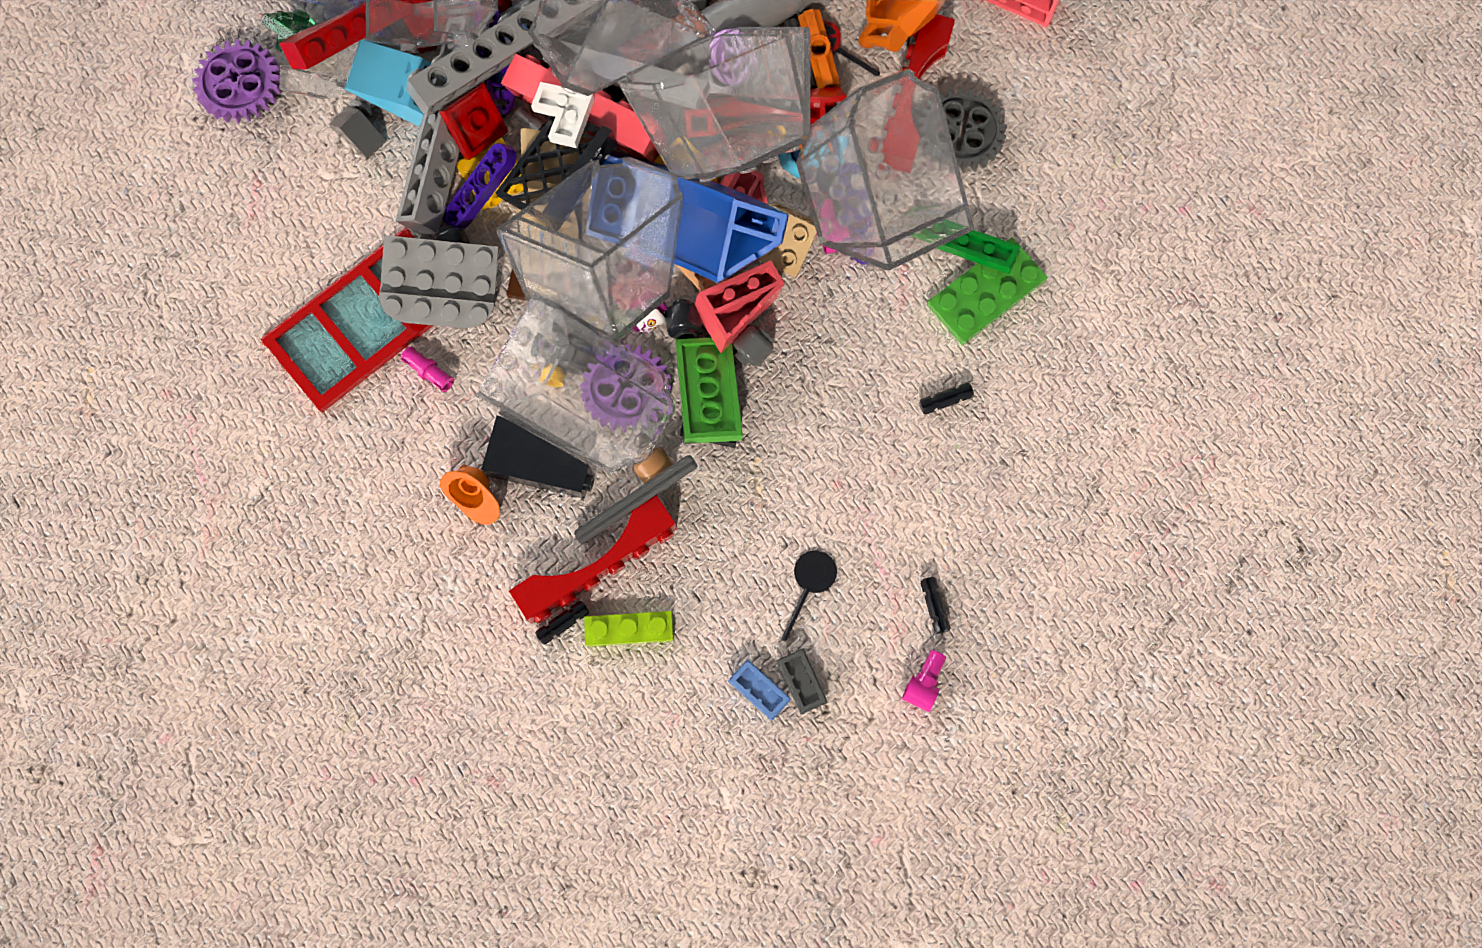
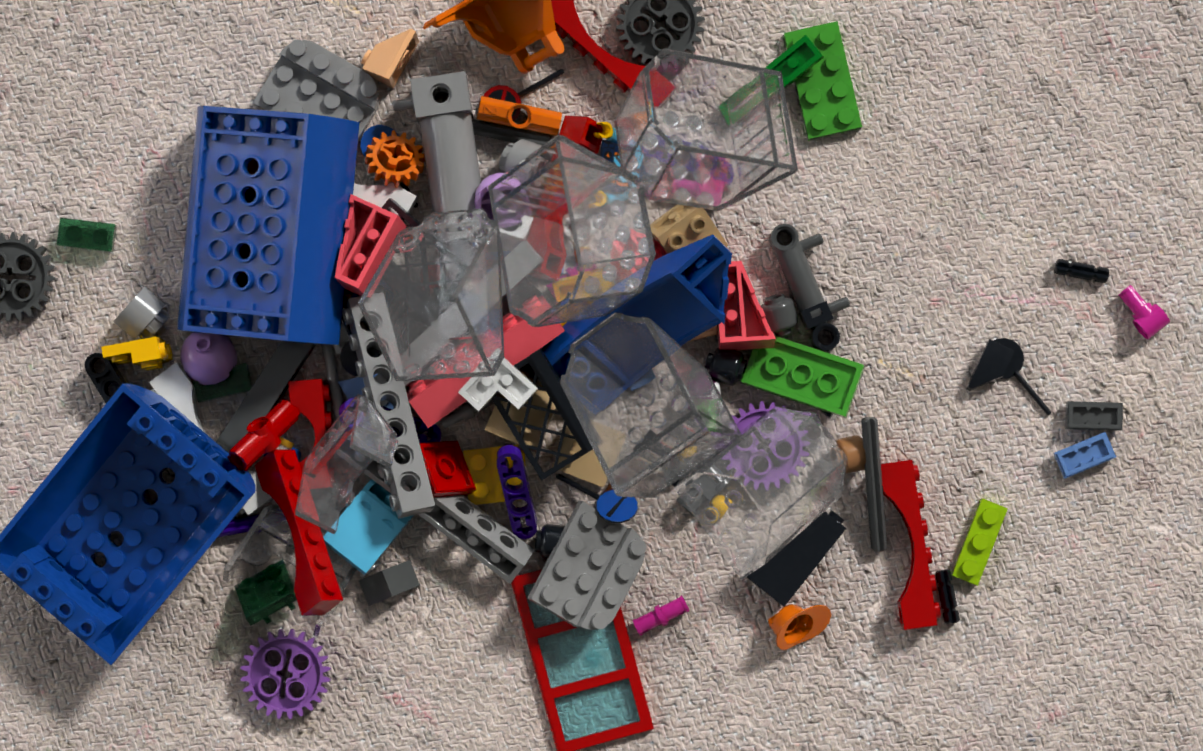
camera: 65 degrees left, 10 degrees up
black axle [919,382,974,414] -> none
none -> blue piece [556,474,638,523]
none -> dark grey piece [769,223,850,352]
none -> black slope [966,339,1015,391]

